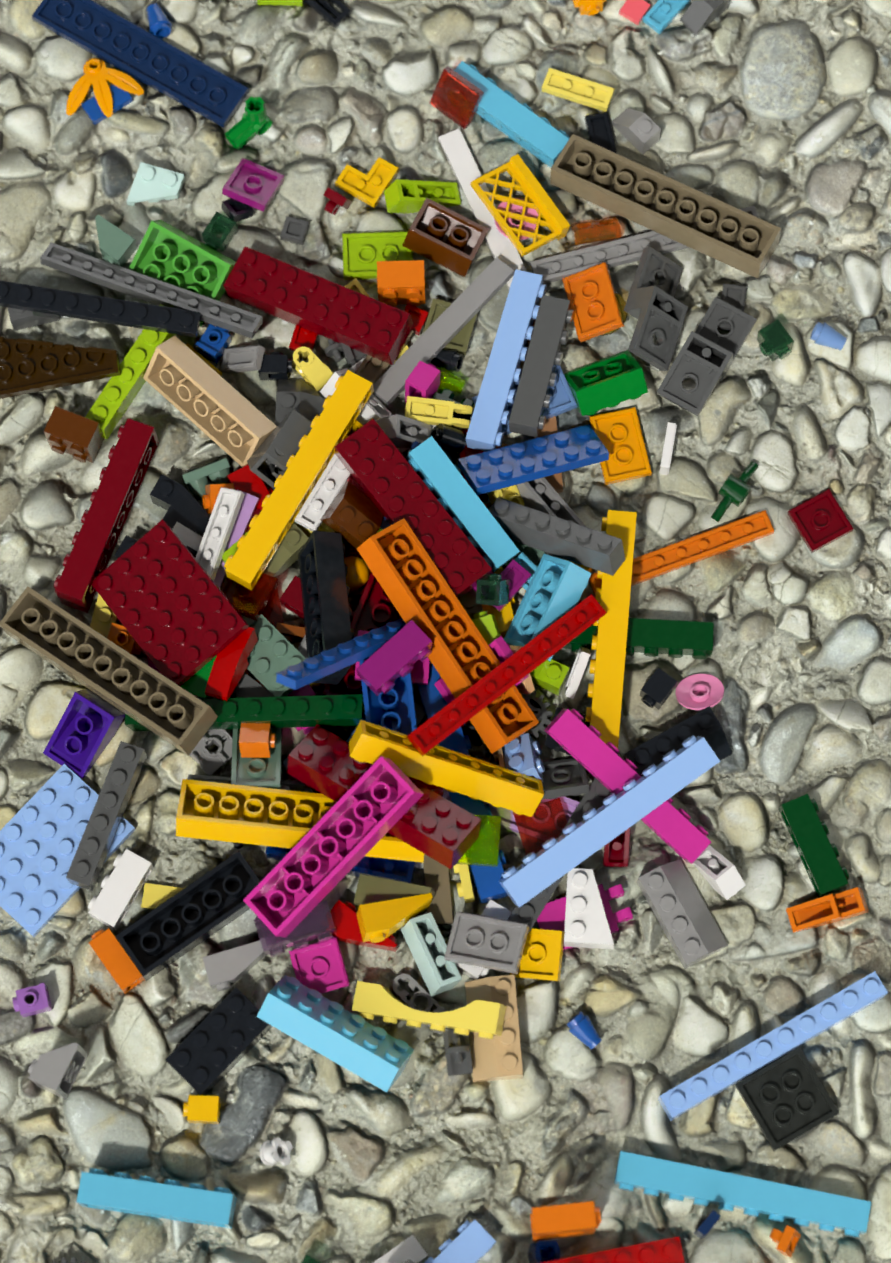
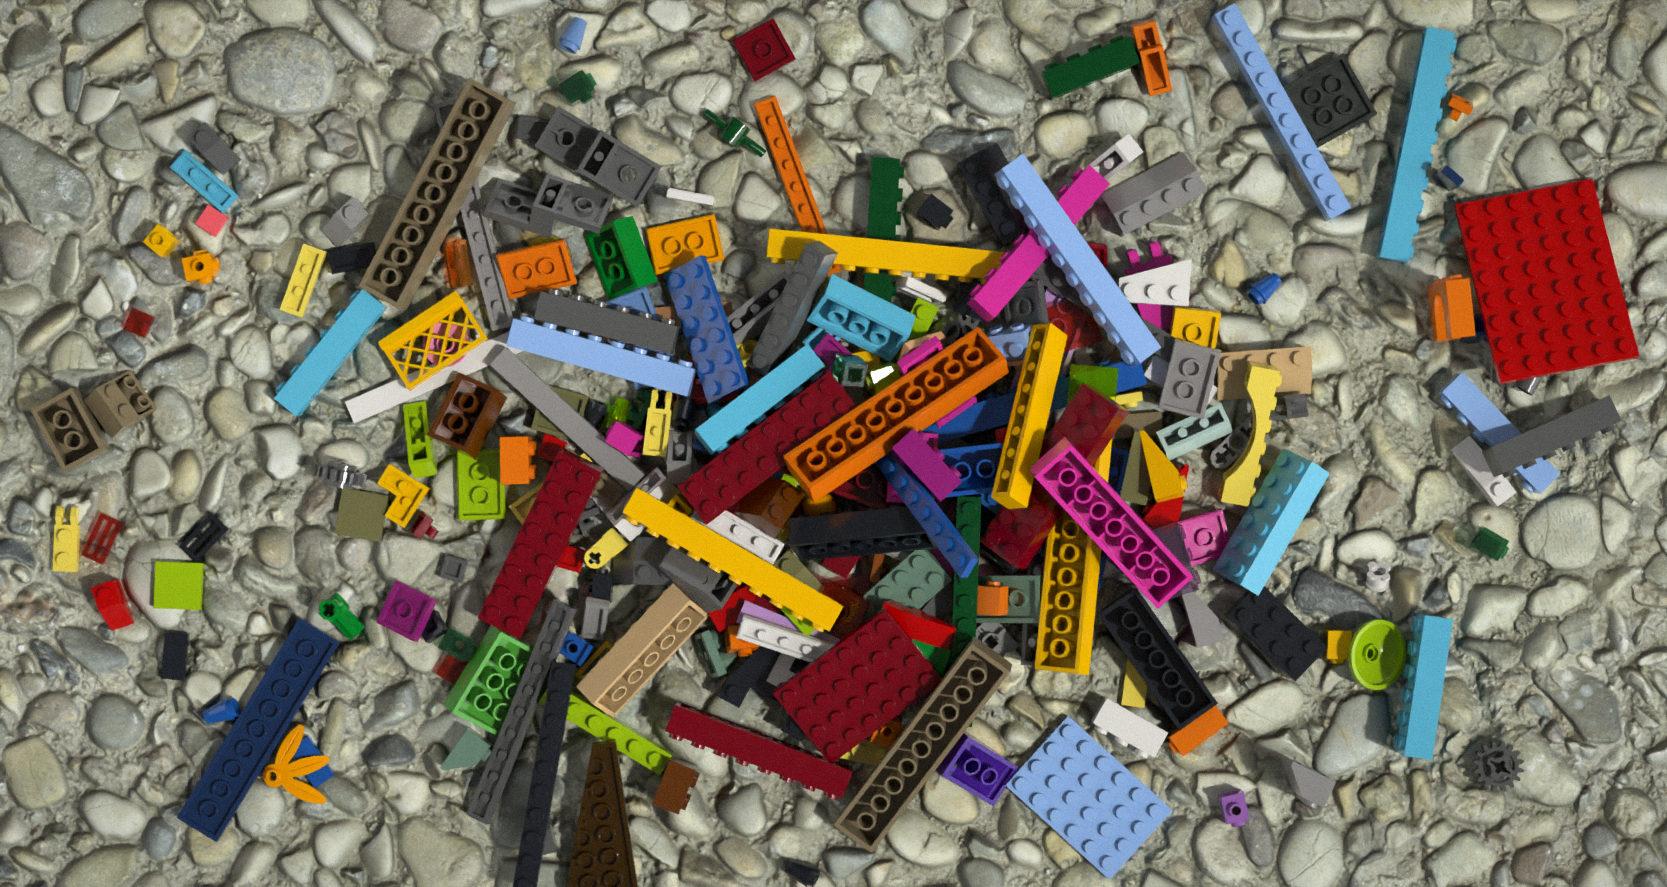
camera: 90 degrees left, 15 degrees up
dark grey brick [66,741,147,891] -> none
light aqua wing [126,162,185,206] -> none
red plate [407,594,606,756] -> none
clear red tile [429,66,484,129] -> none
bright pink dish [675,674,724,710] -> none
none -> dark grey gear [314,460,367,489]
none -> olive tile [334,488,390,542]
none -> clear red tile [435,654,467,685]
none -> lime dish [1348,619,1406,690]

